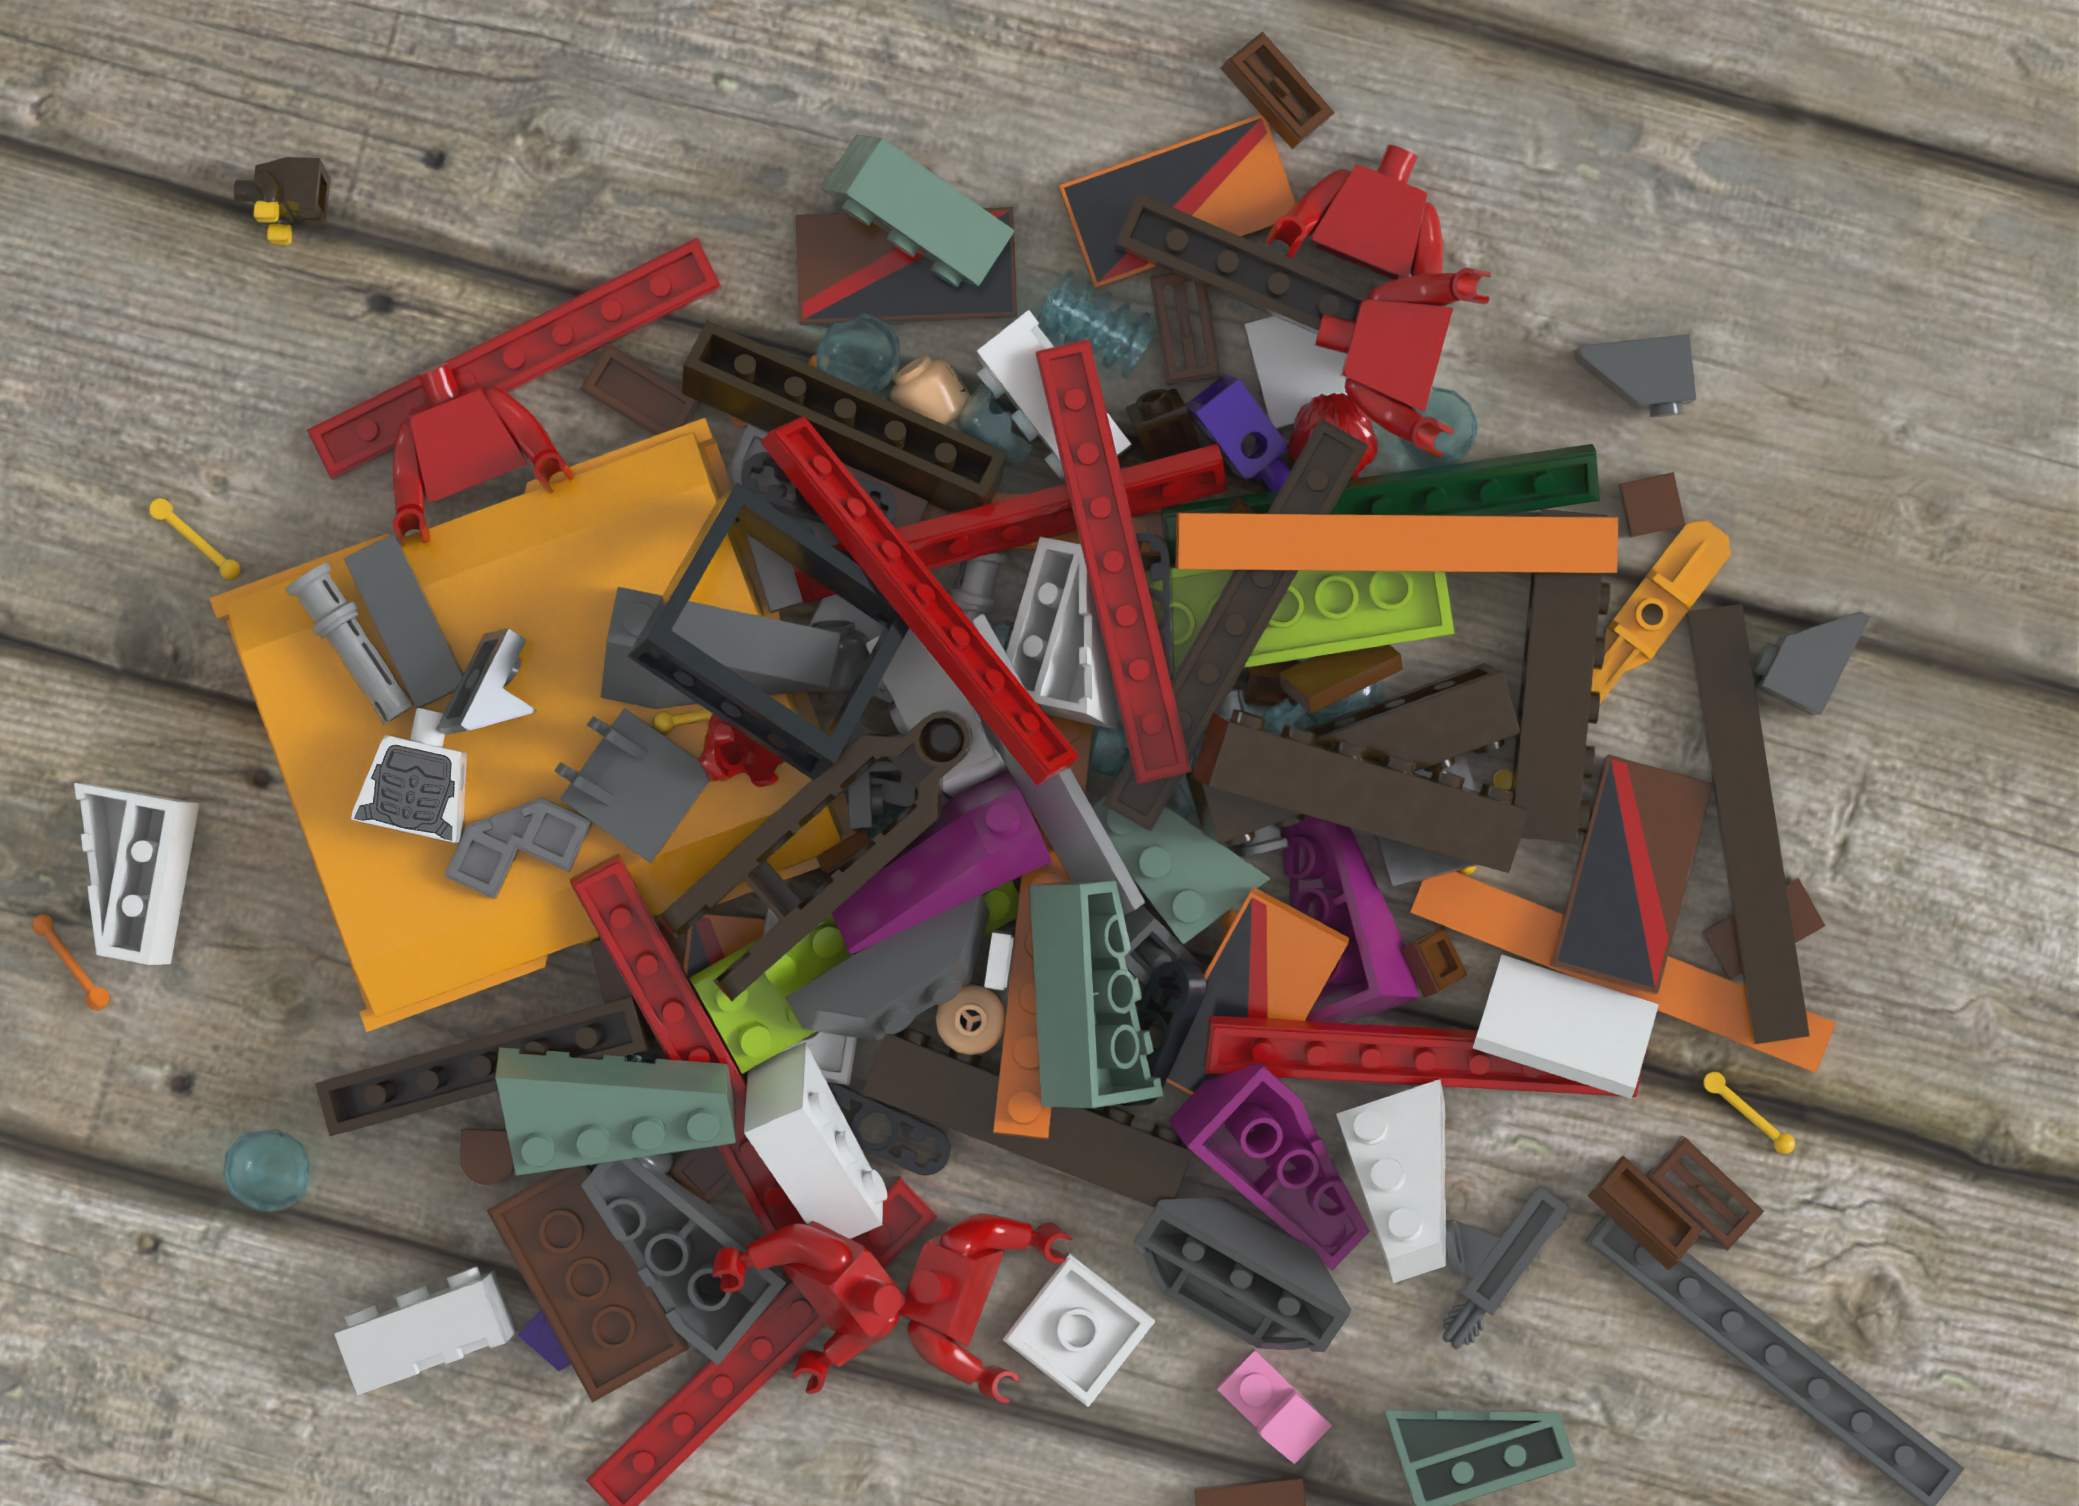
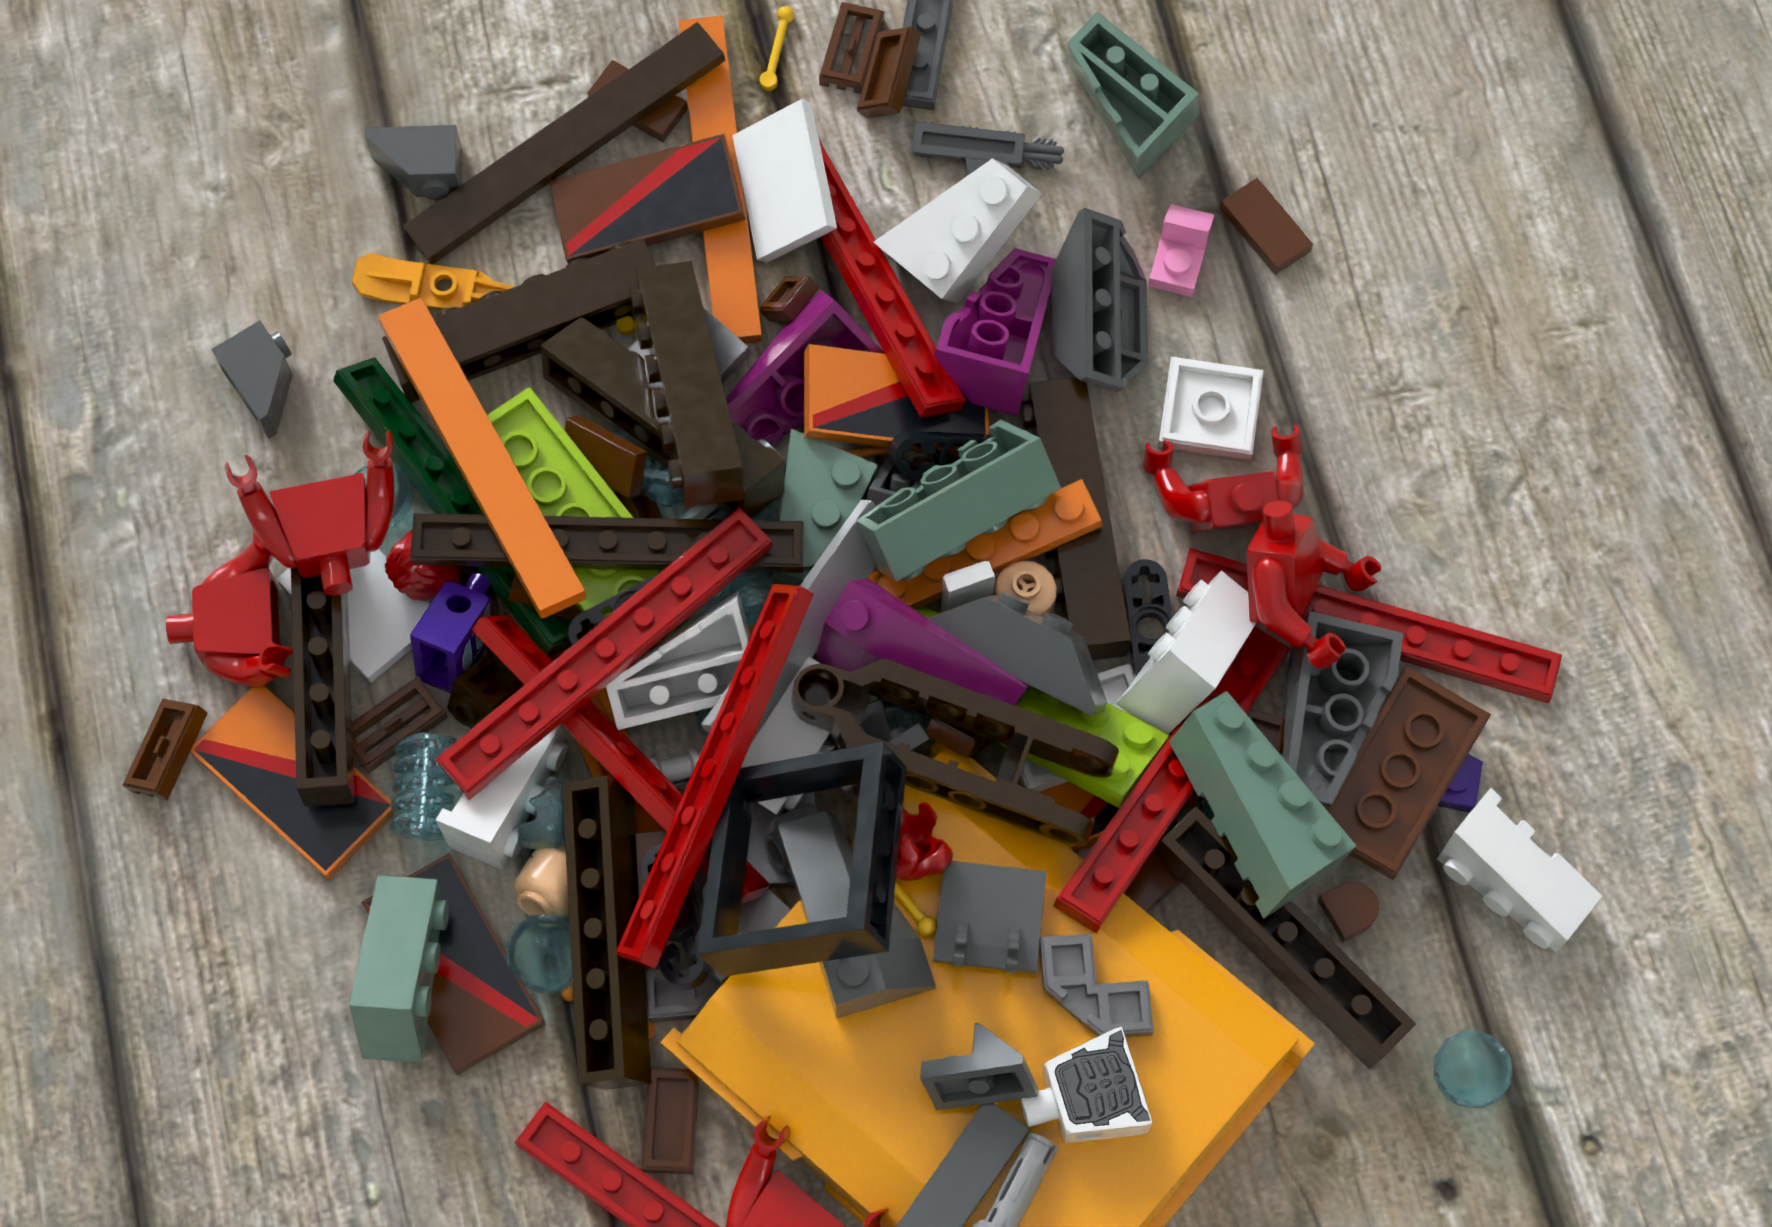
camera: 115 degrees left, 20 degrees down
reddish brown tile [1619,472,1685,538] -> none

